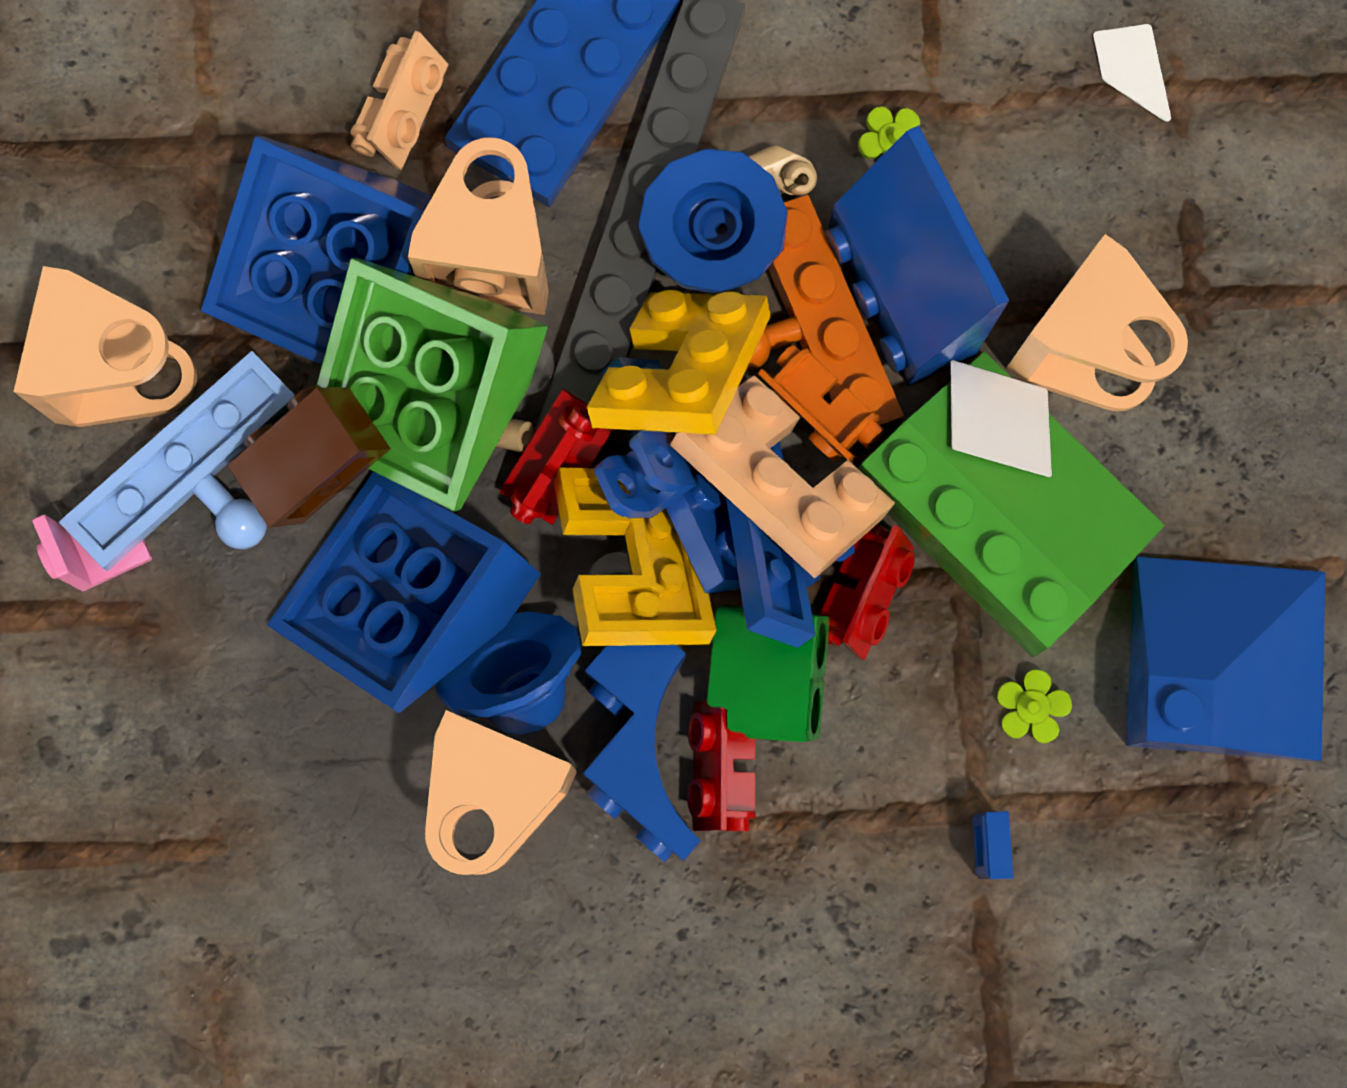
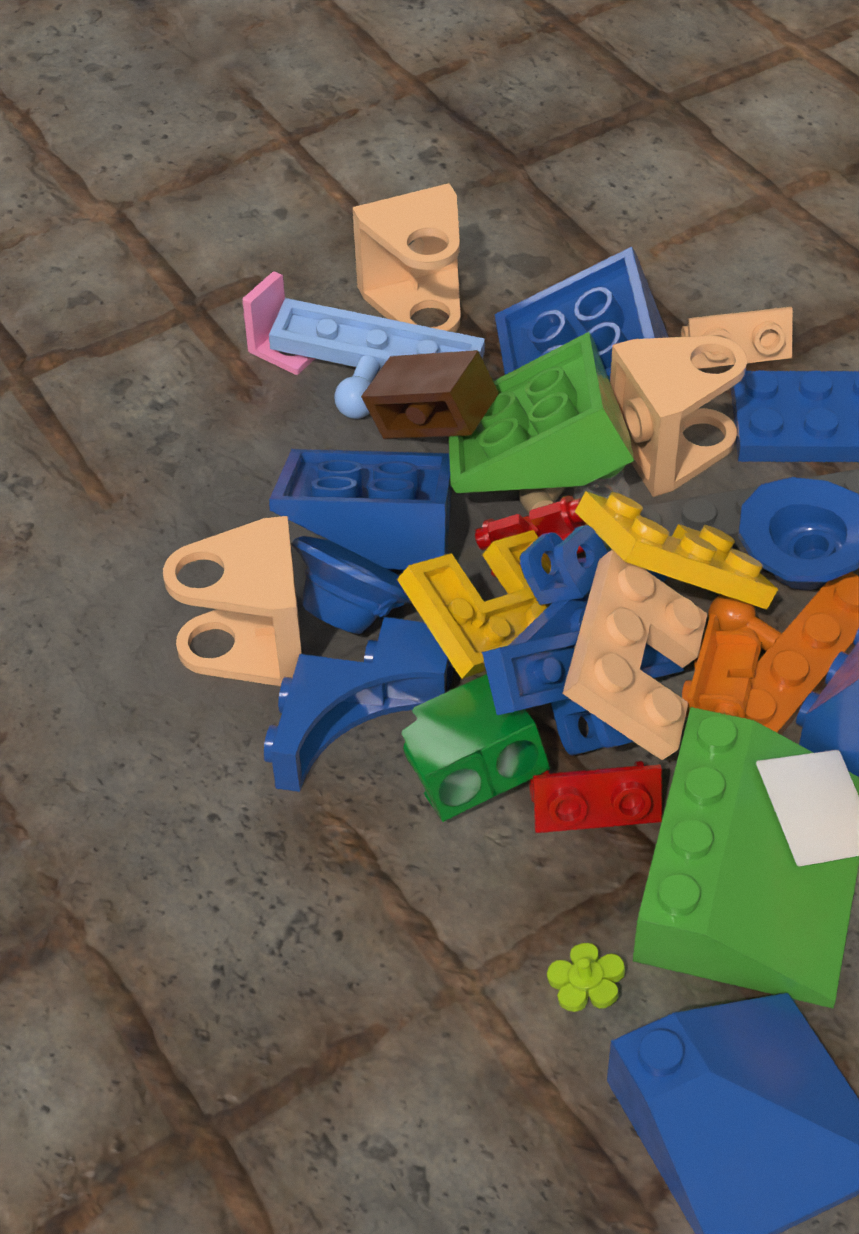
camera: 65 degrees right, 30 degrees down
red hinge [687,700,756,832] -> none
blue tile [972,811,1014,879] -> none

